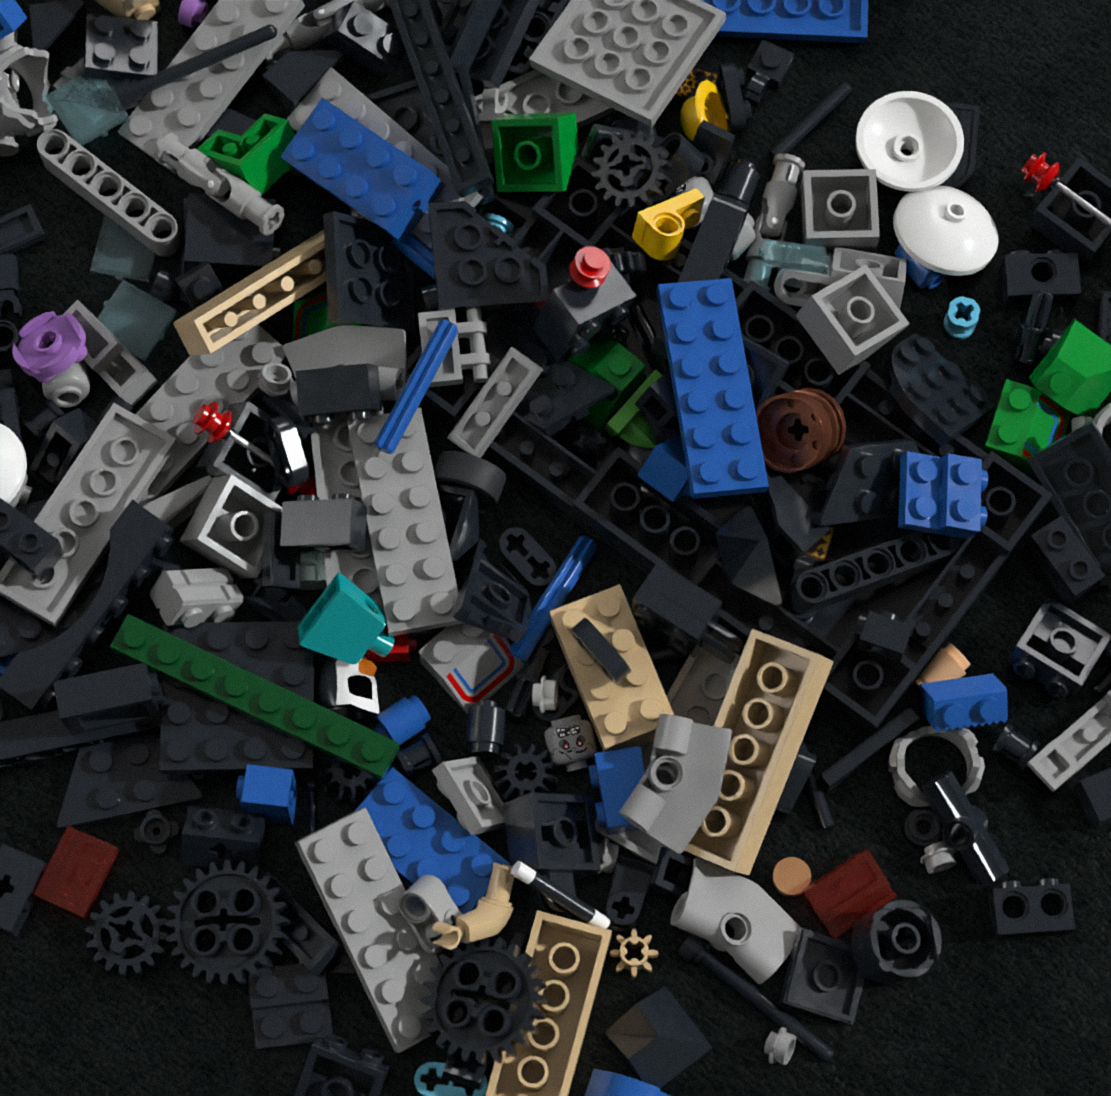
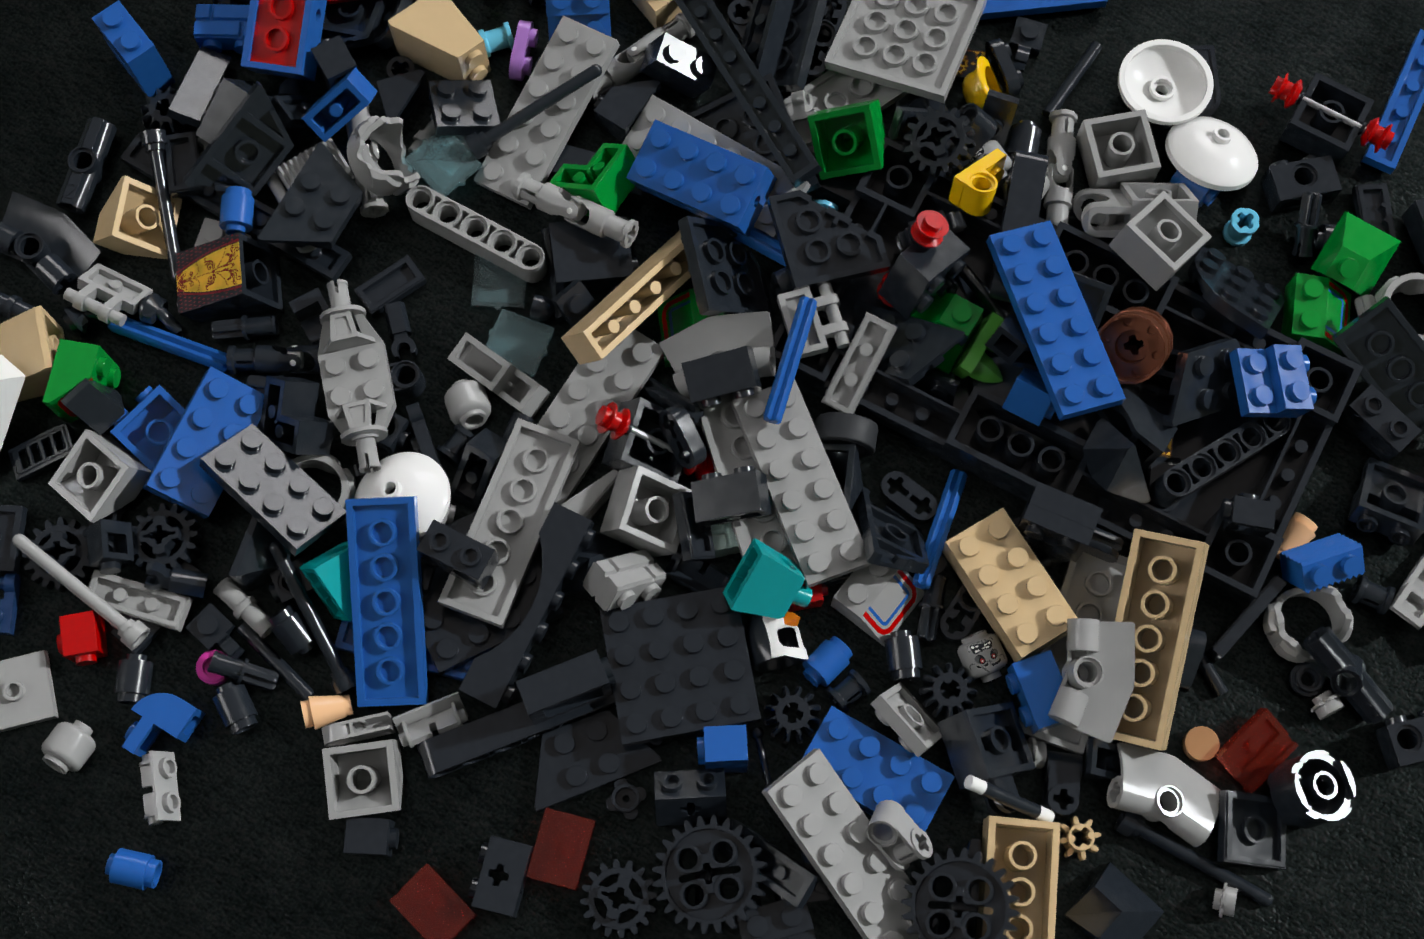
camera: 10 degrees left, 0 degrees up
medium lavender plate [12,311,87,383] -> none
dark green plate [110,614,400,781] -> none
light grey plate [257,363,294,397] -> none
tan arm [432,863,515,950] -> none
white plate [532,676,558,713] -> none
black beam [569,617,631,684] -> none
clear light blue piece [758,239,830,274] -> none

